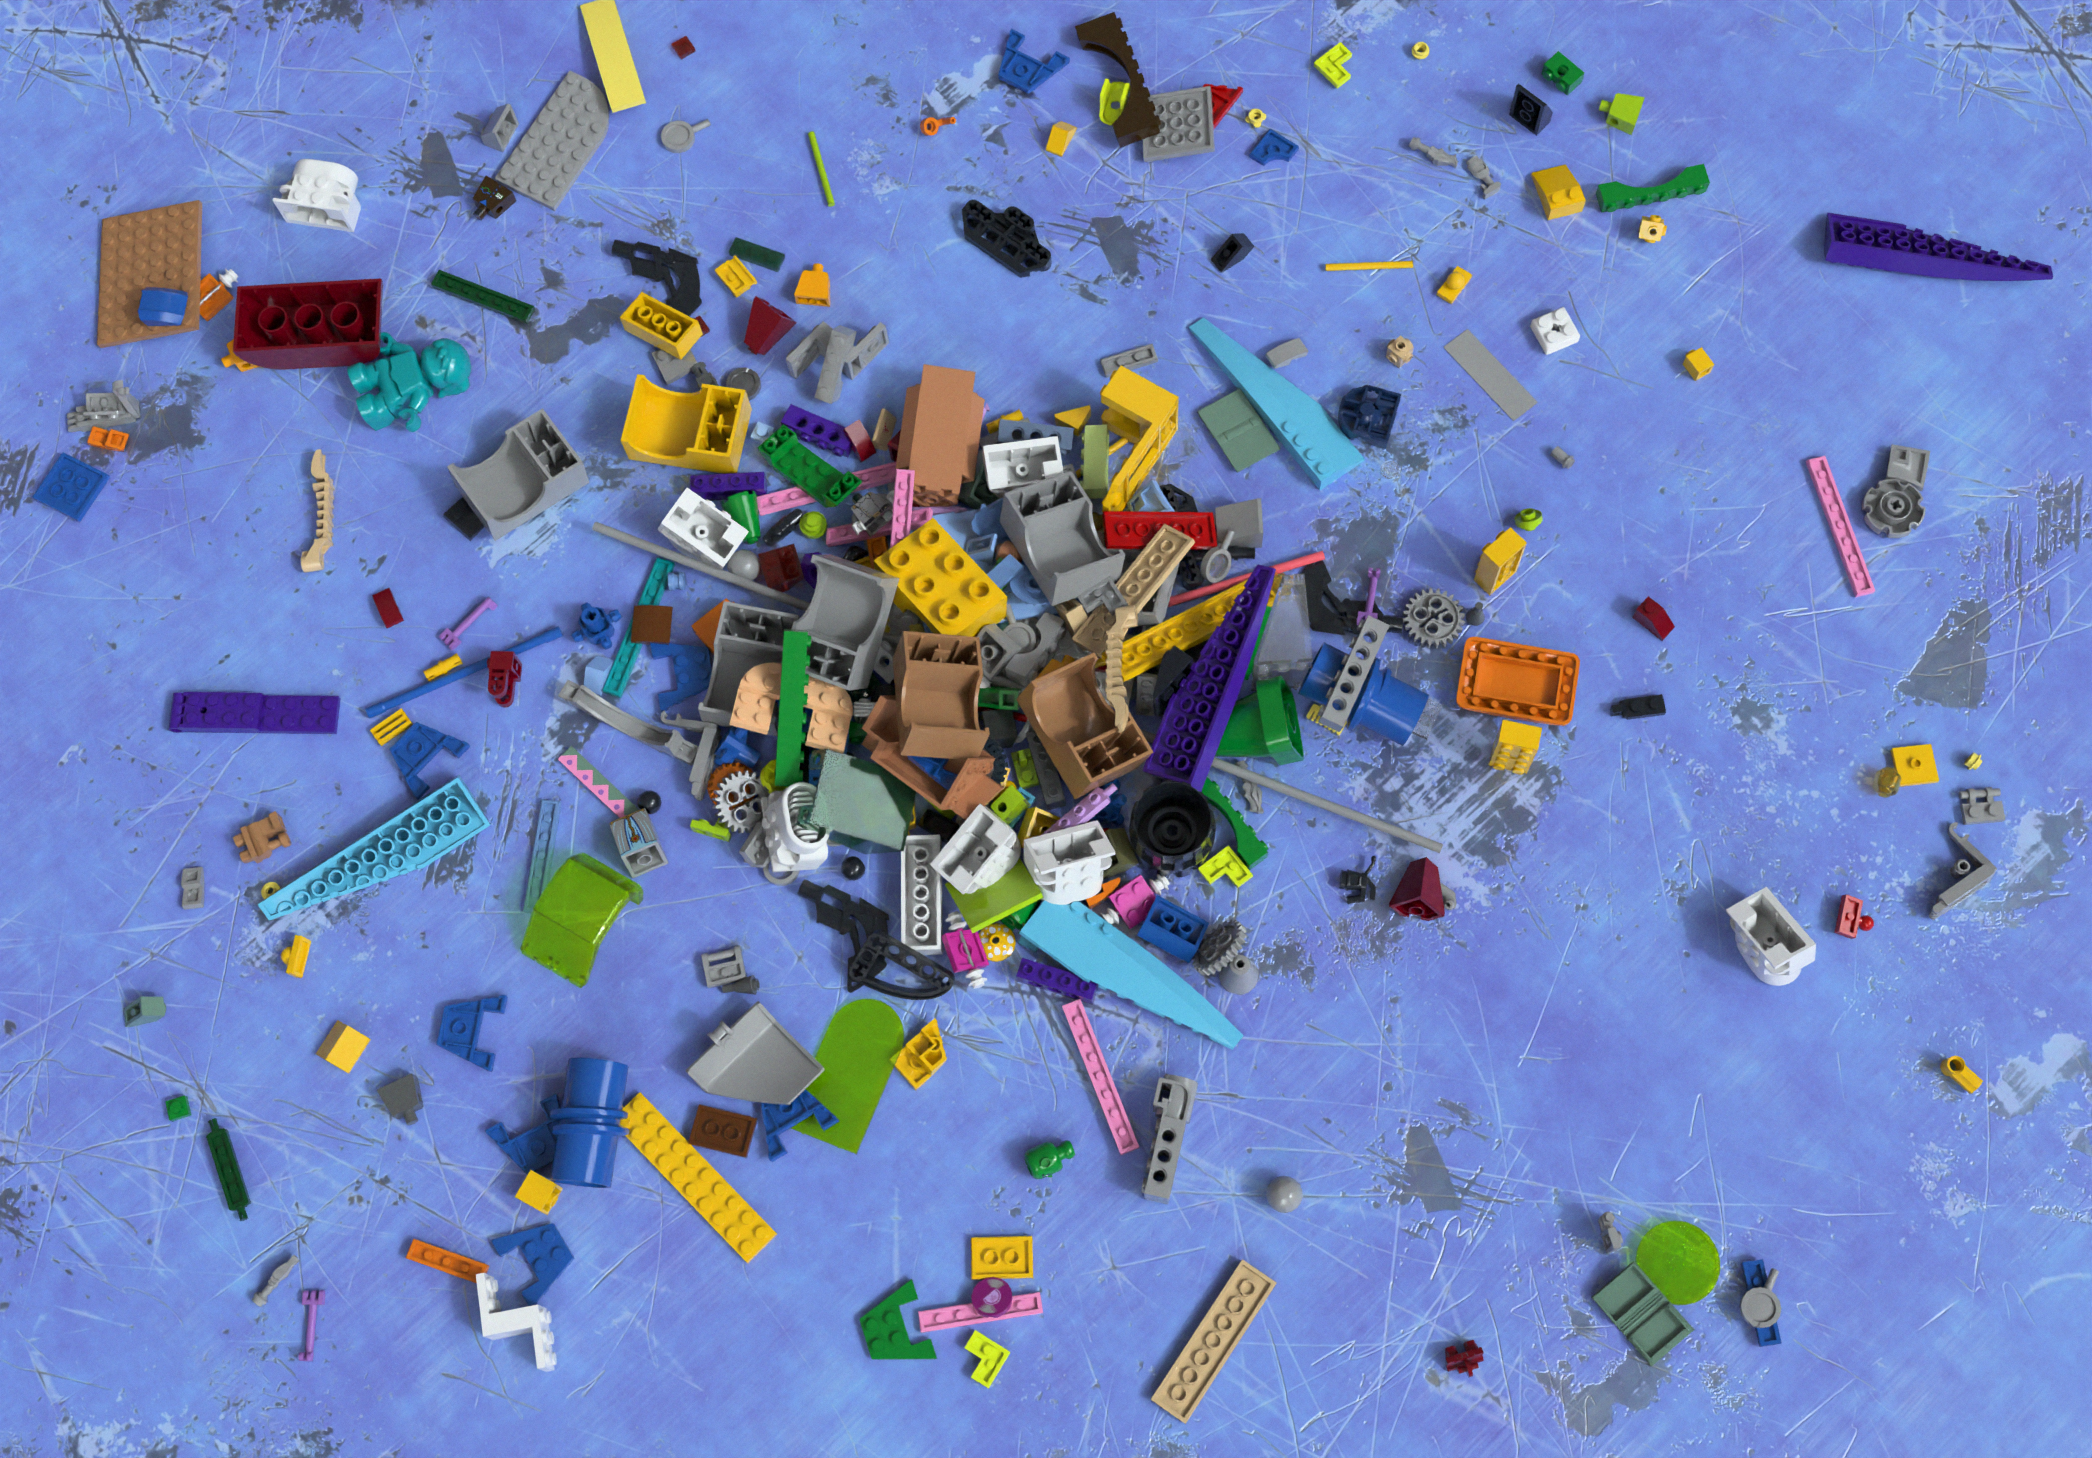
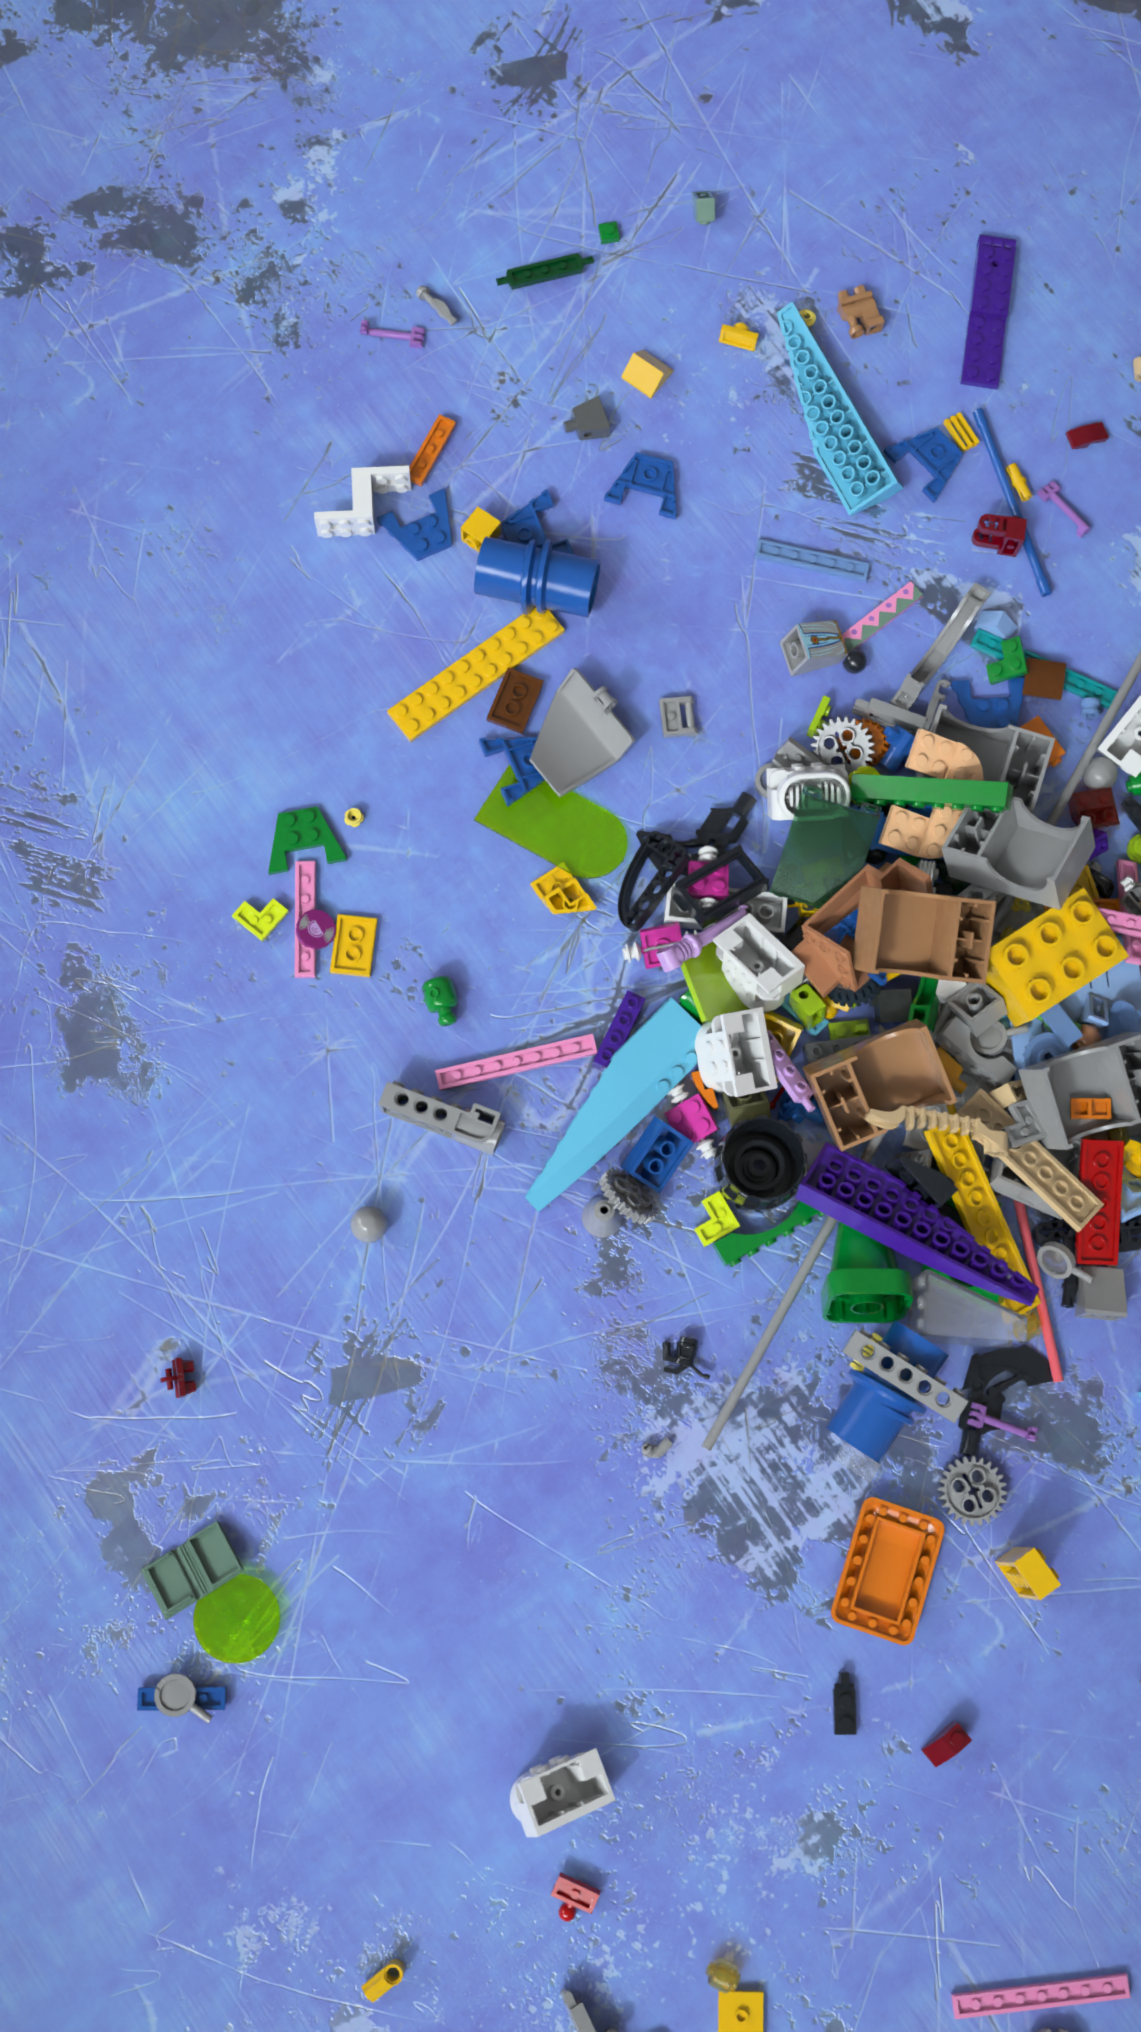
camera: 85 degrees right, 5 degrees up
light grey slope [181,867,204,910] -> none
clear neon green windscreen [520,852,644,988] -> none
blue piece [571,602,622,650] -> none
dark grey cone [722,975,760,995] -> none
black piece [841,856,865,881] -> none
yellow dish [979,923,1016,962] -> none
tan plate [1151,1259,1277,1424] -> none
light grey piece [1234,760,1264,814] -> none
dark red slope [1389,857,1445,921] -> none
dark grey cone [1466,602,1485,626] -> none
yellow brick [1489,720,1542,775] -> none
lime plate [1514,508,1543,531] -> none
light grey plate [1598,1212,1623,1254] -> none
none -> light yellow plate [344,808,364,827]
none -> lavender piece [656,905,748,972]
none -> black piece [672,844,769,929]
none -> dark pink plate [688,845,729,911]
none -> green plate [986,636,1029,685]
none -> orange slope [1070,1098,1111,1119]

